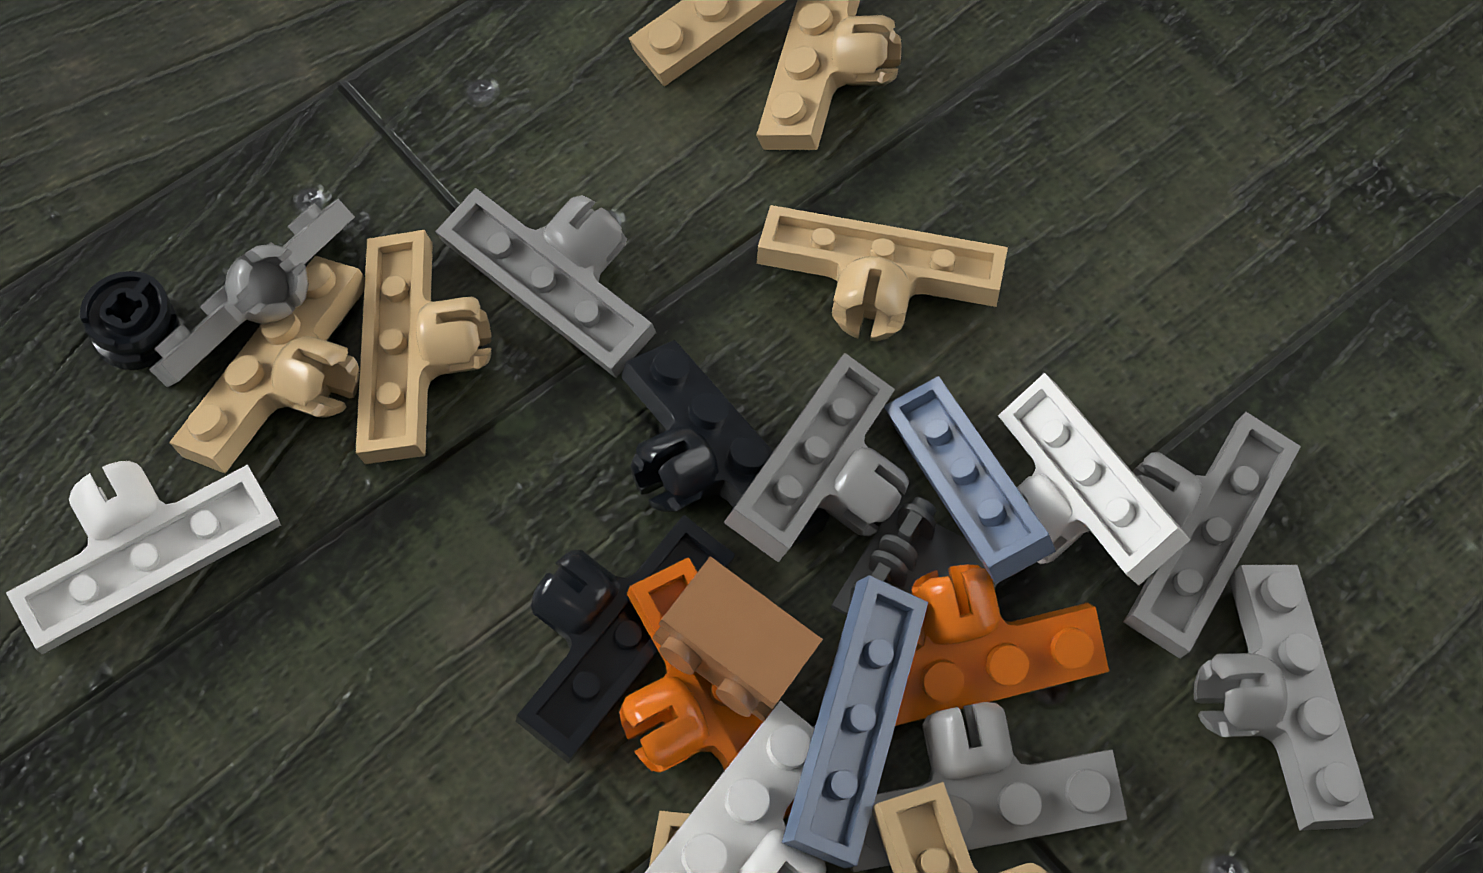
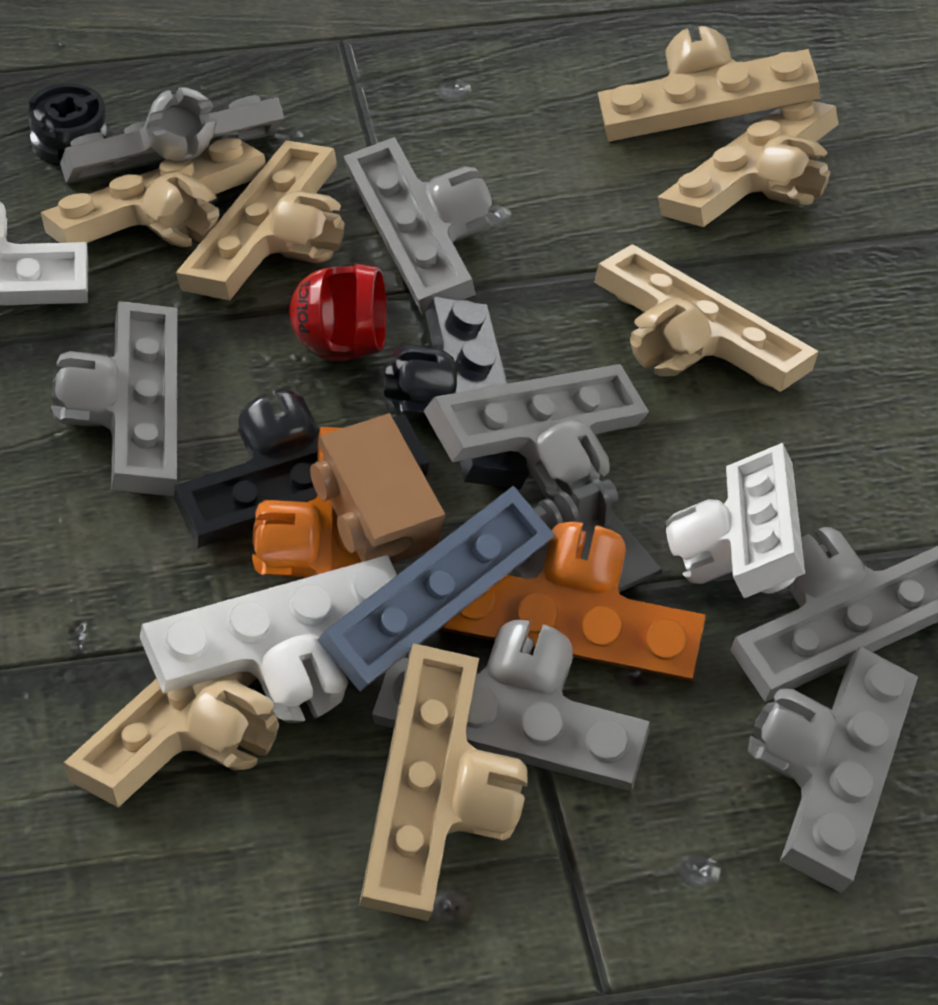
camera: 25 degrees right, 15 degrees down
sand blue plate [884,376,1056,584] -> none
none -> light grey plate [51,301,177,496]
none -> red helmet [289,263,387,361]

